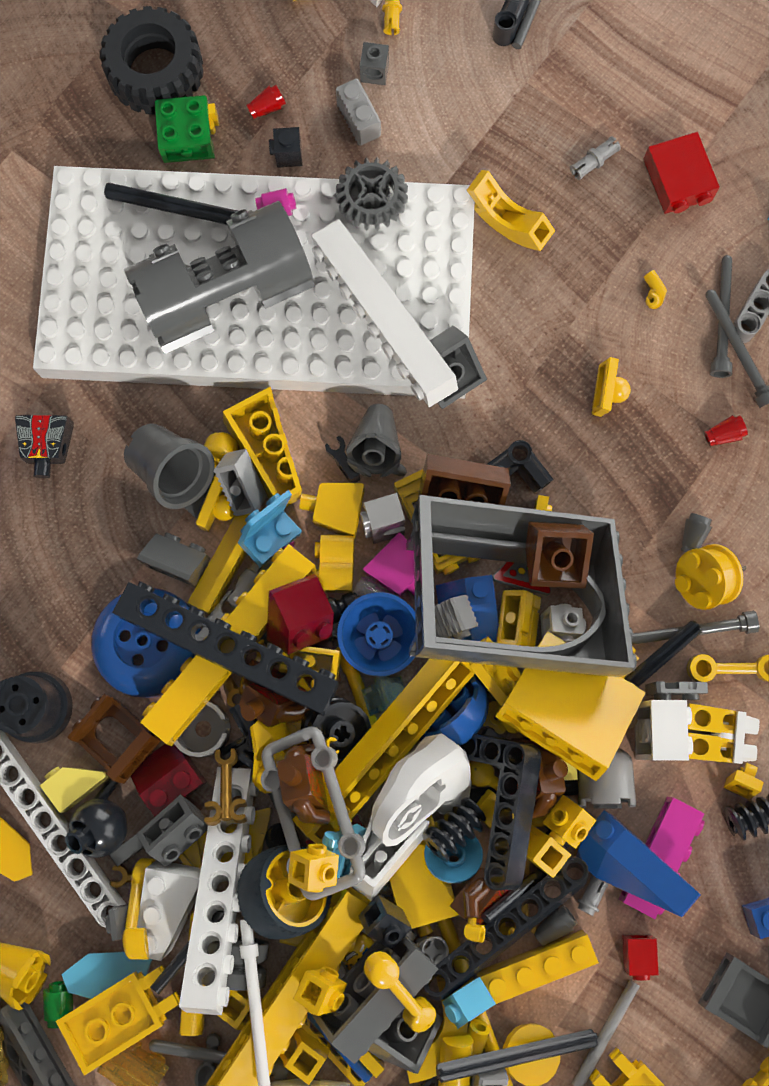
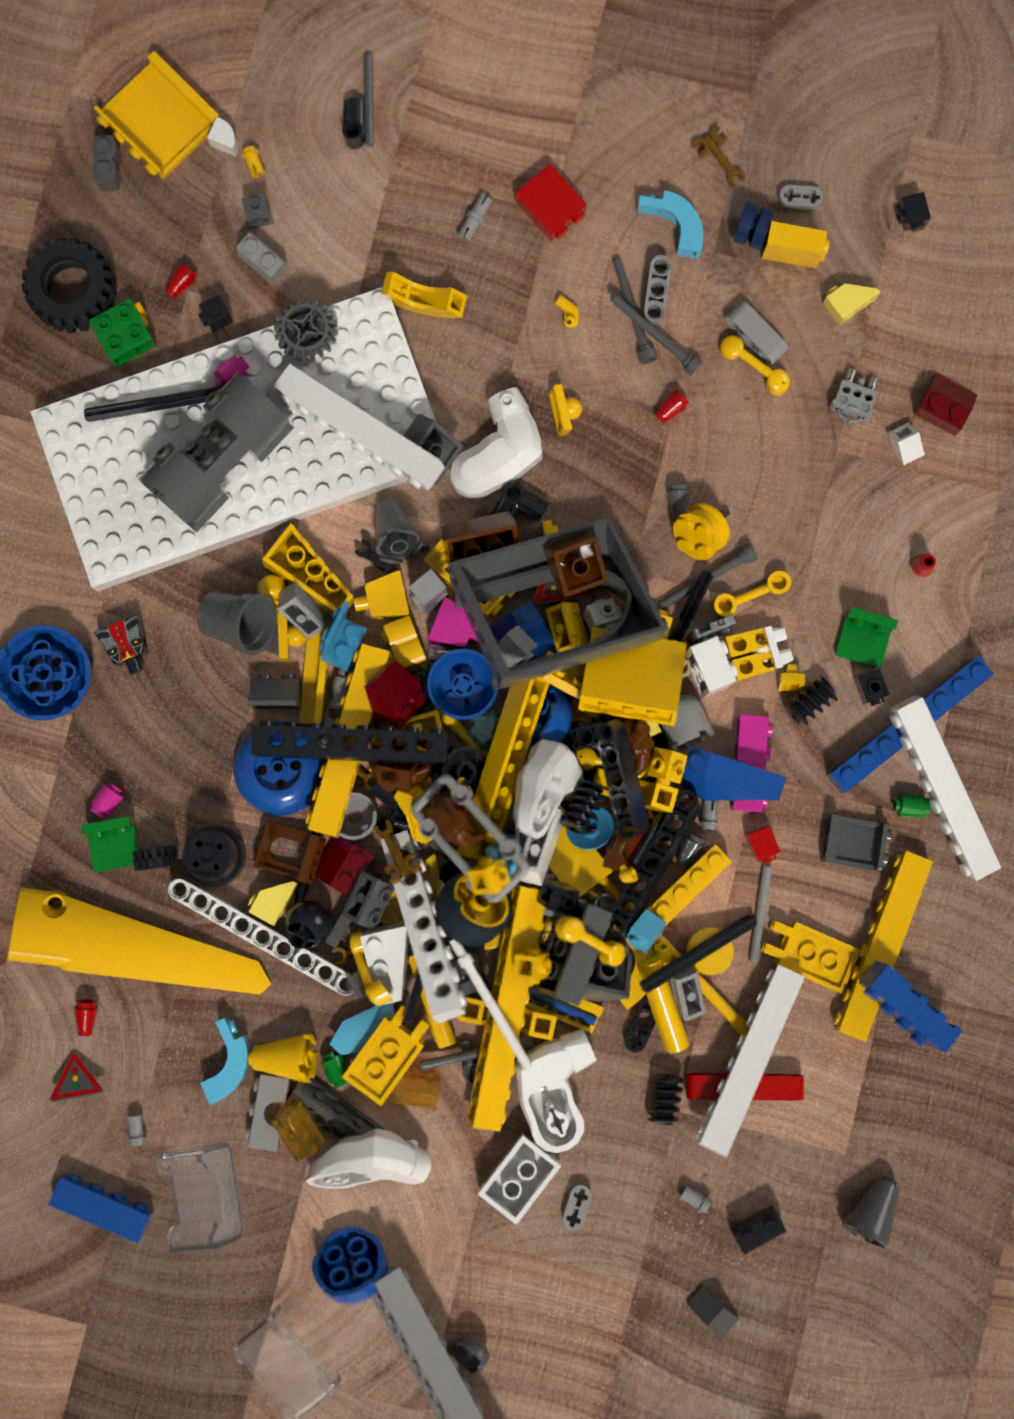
camera: 25 degrees left, 5 degrees up
none -> white piece [449,387,543,500]

